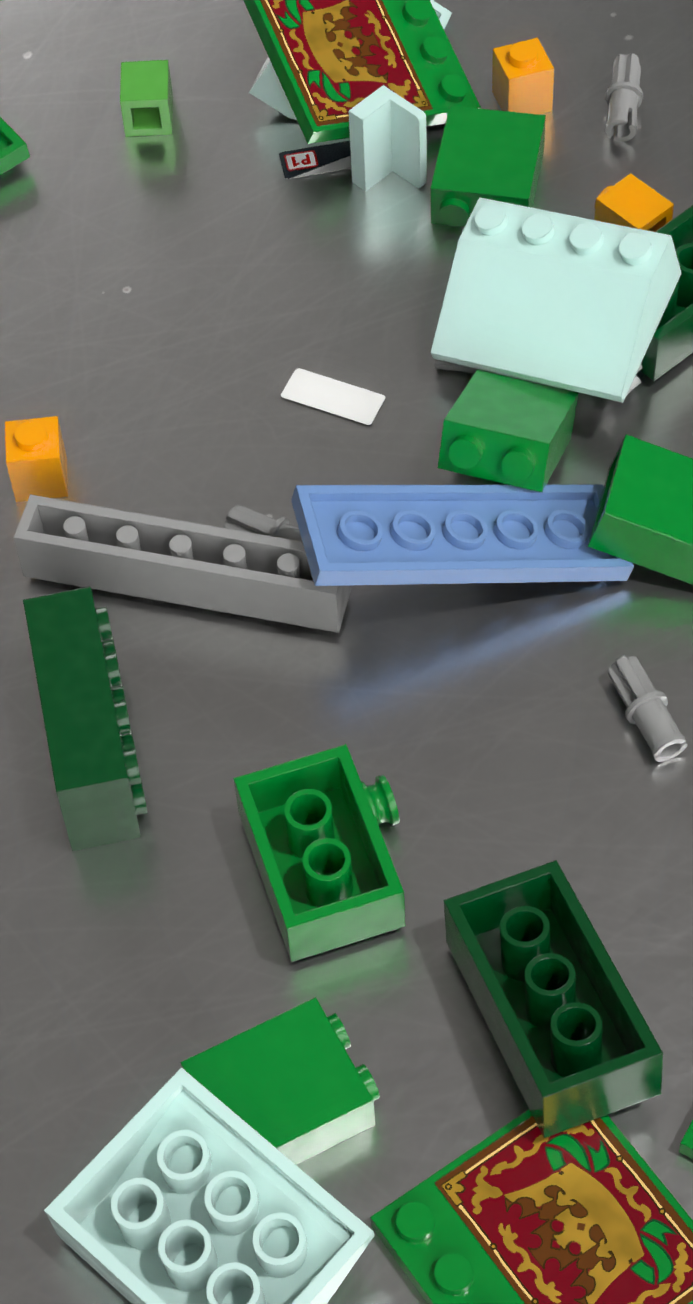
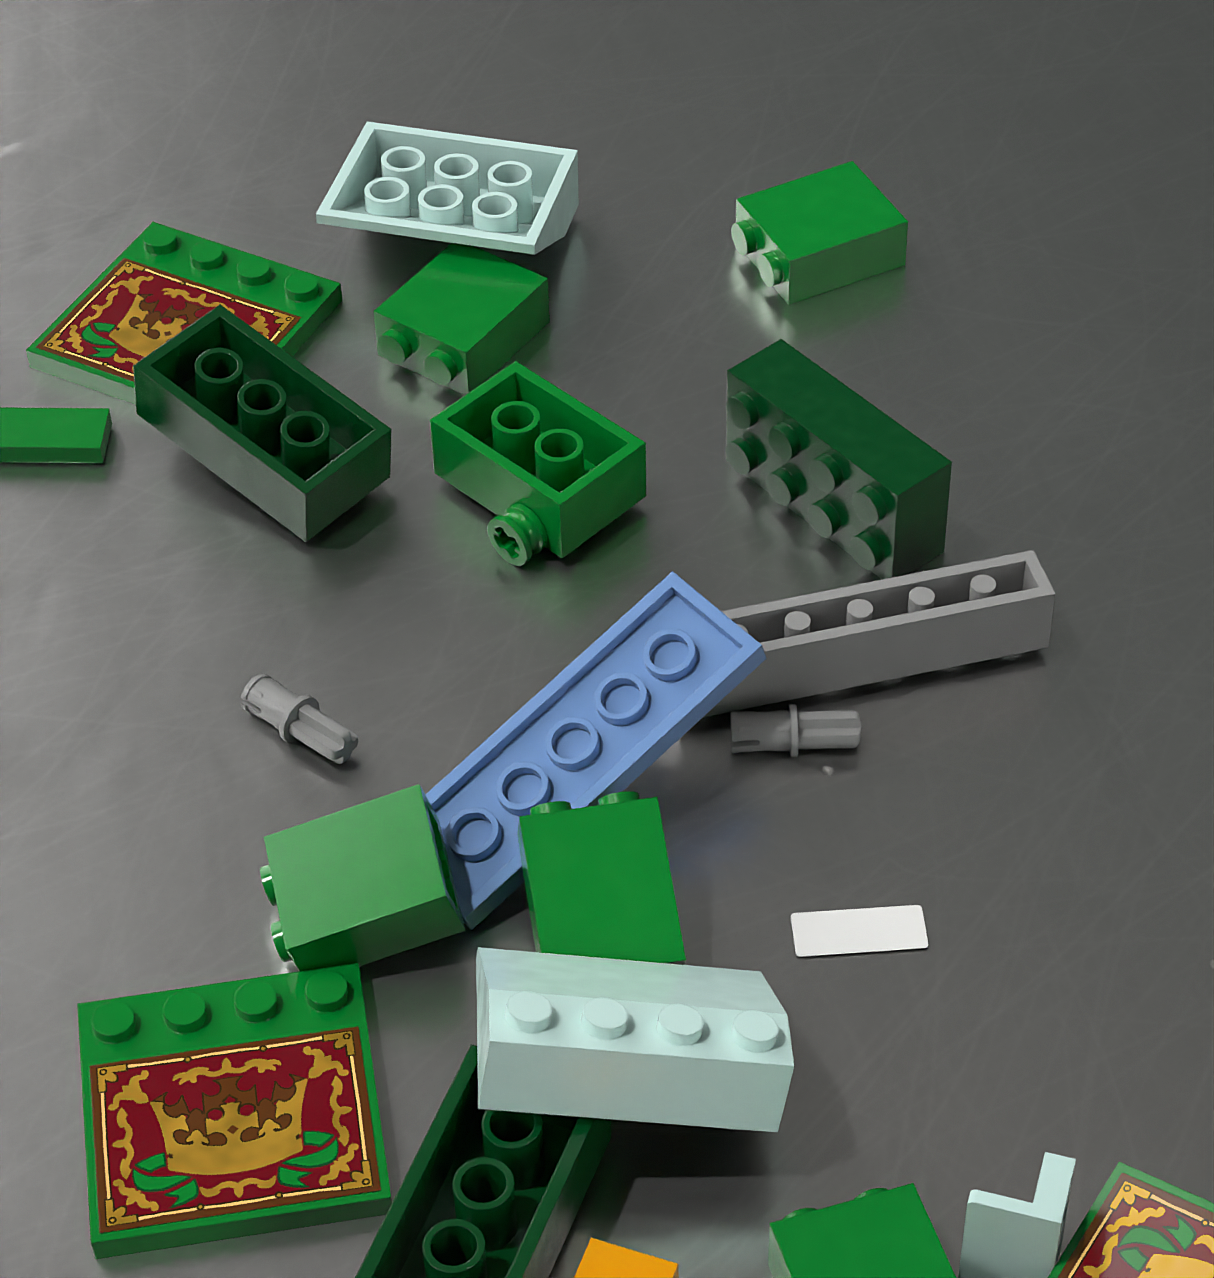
camera: 150 degrees right, 10 degrees down
light orange brick [5,416,68,502] -> none

